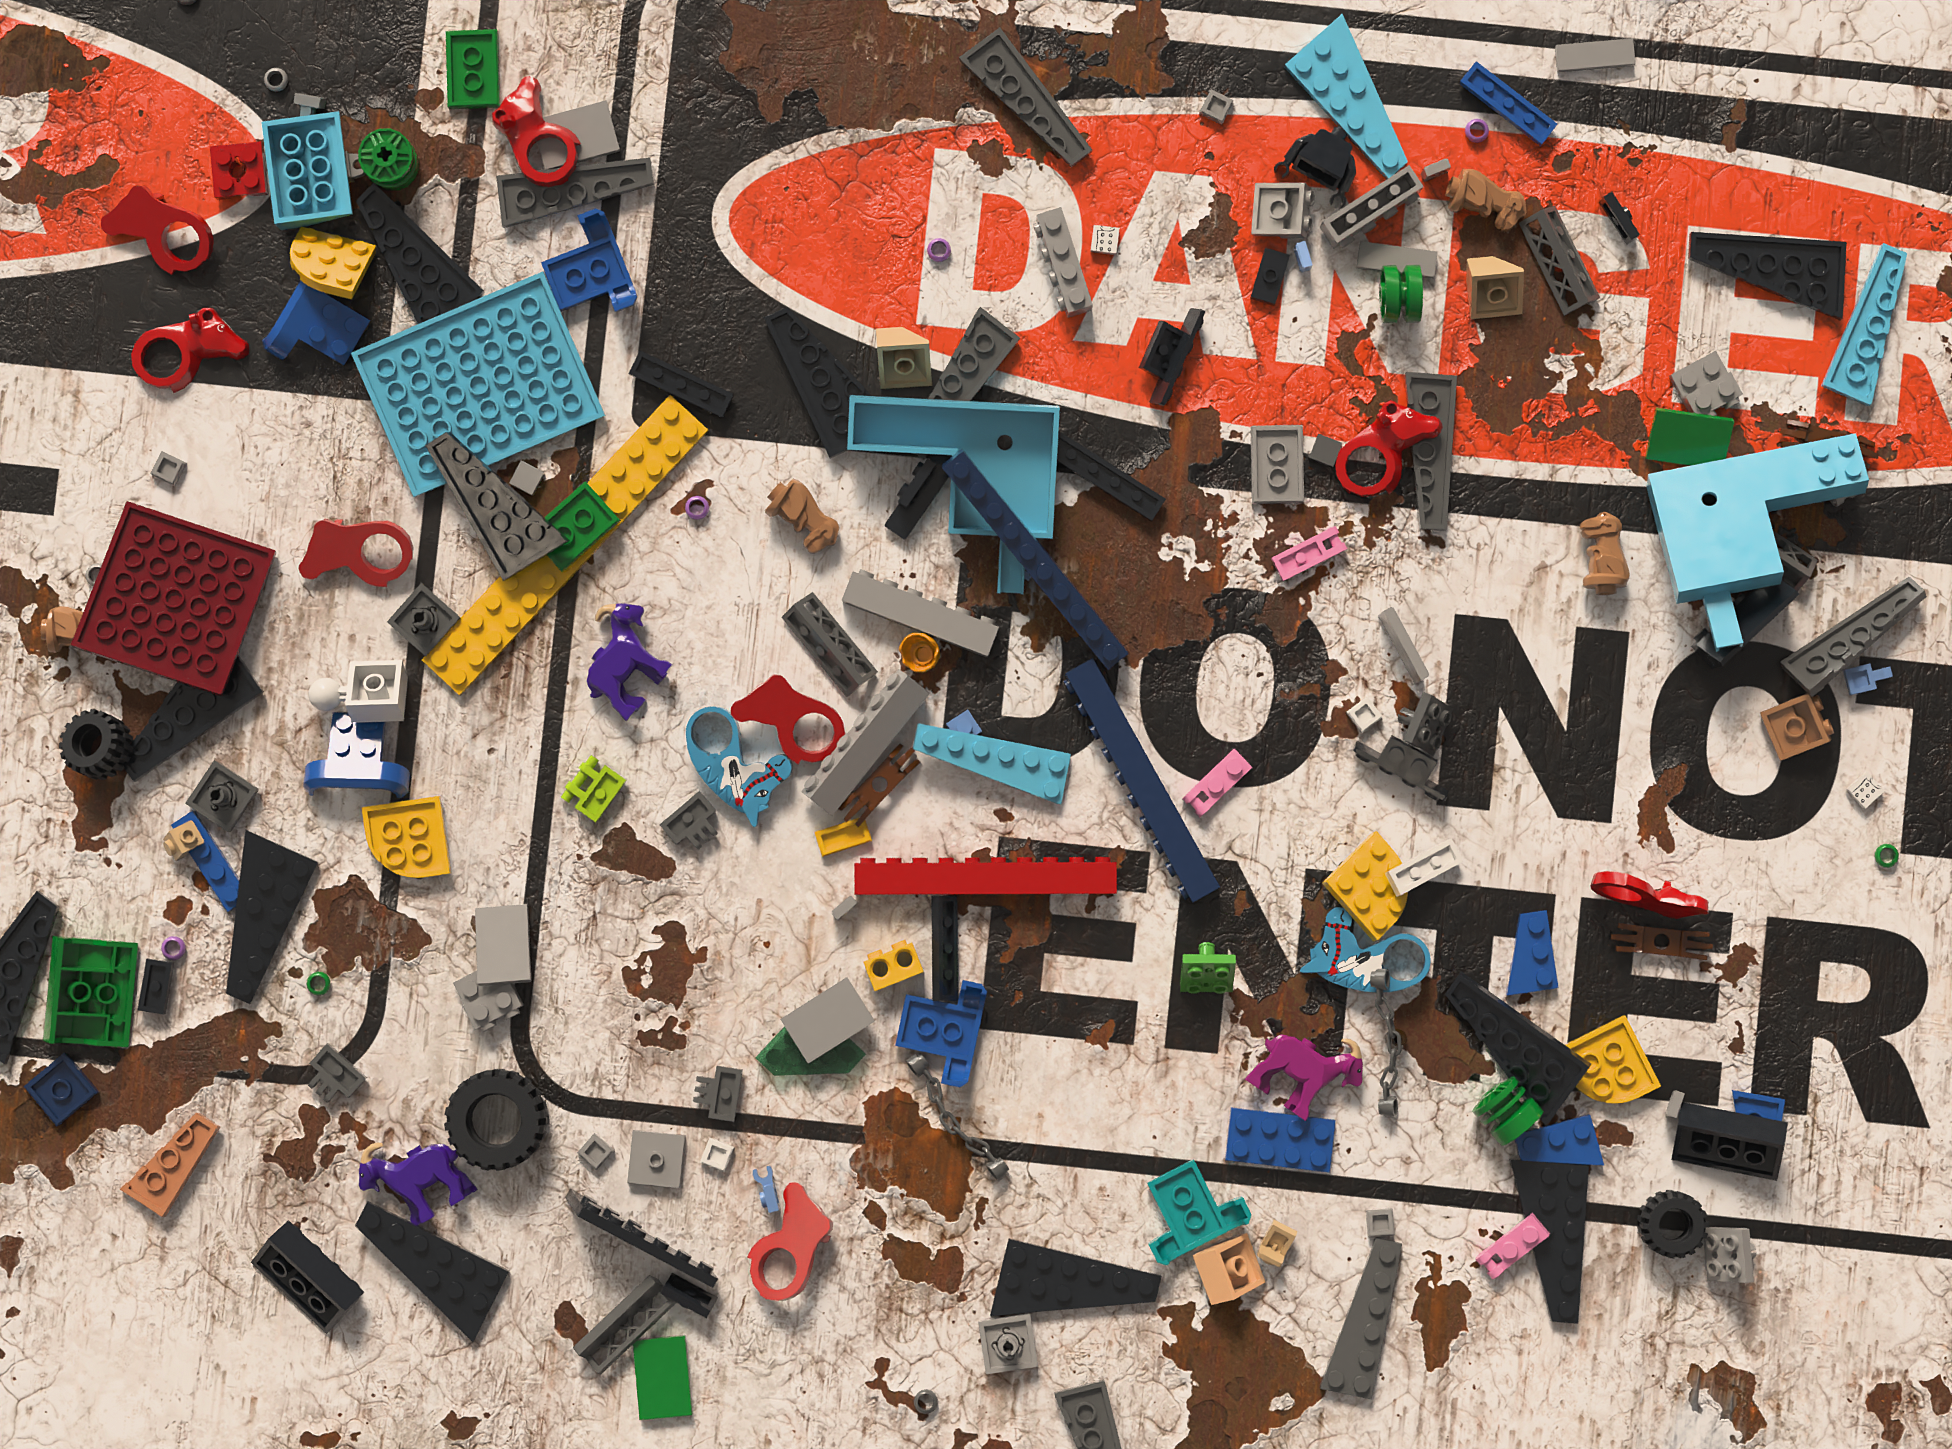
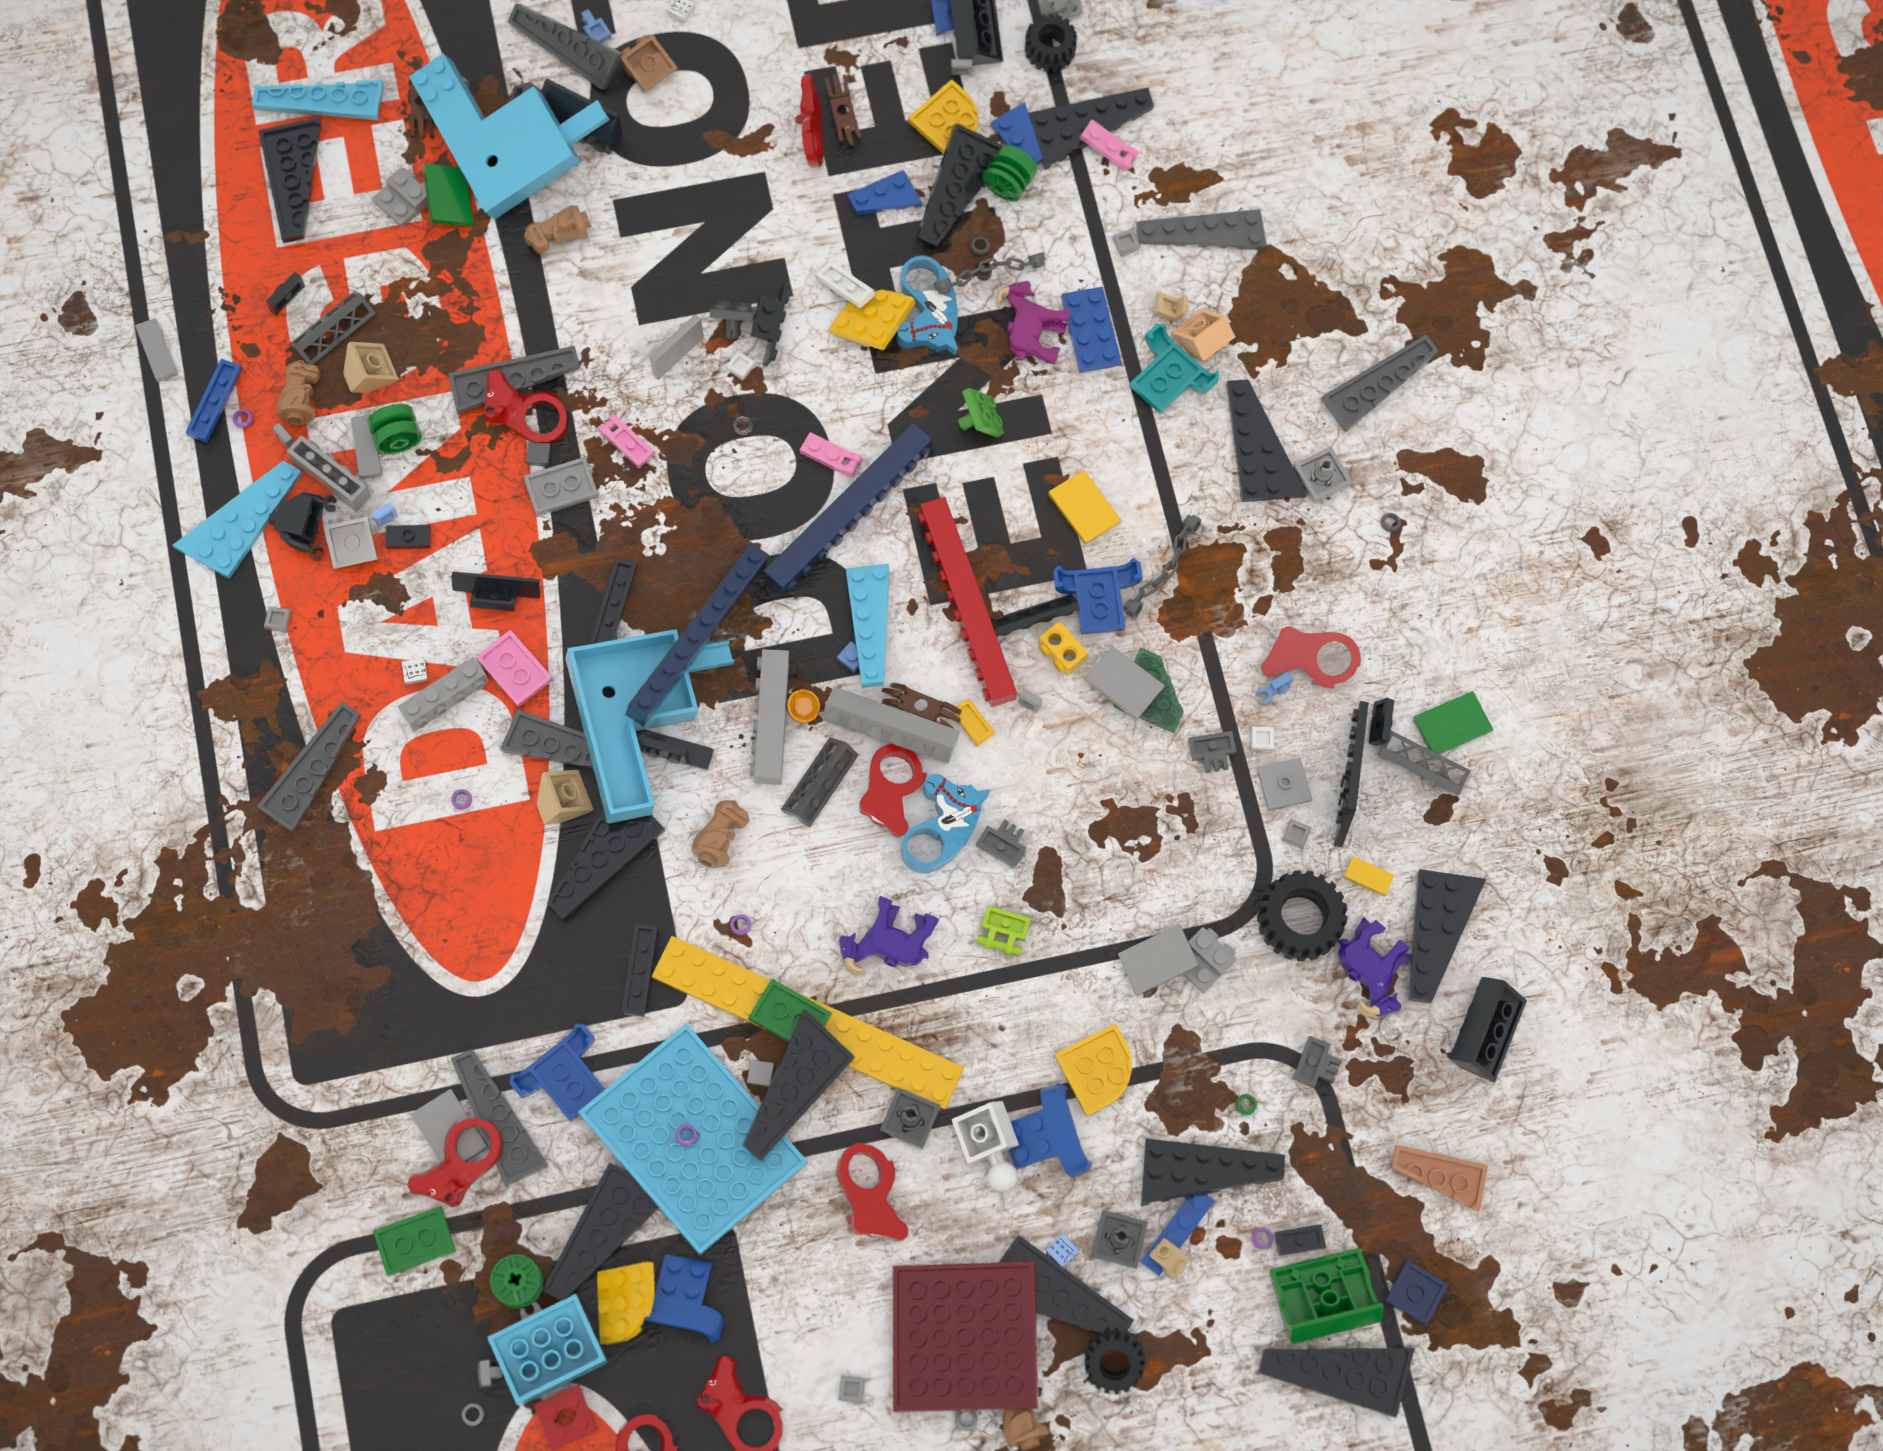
camera: 115 degrees left, 15 degrees down
none -> bright pink plate [476,630,553,708]
none -> medium lavender piece [675,1124,697,1146]
none -> dark grey piece [970,237,990,256]
none -> light blue tile [1046,1234,1079,1267]
none -> yellow tile [1048,470,1121,545]
none -> yellow tile [1343,856,1394,897]

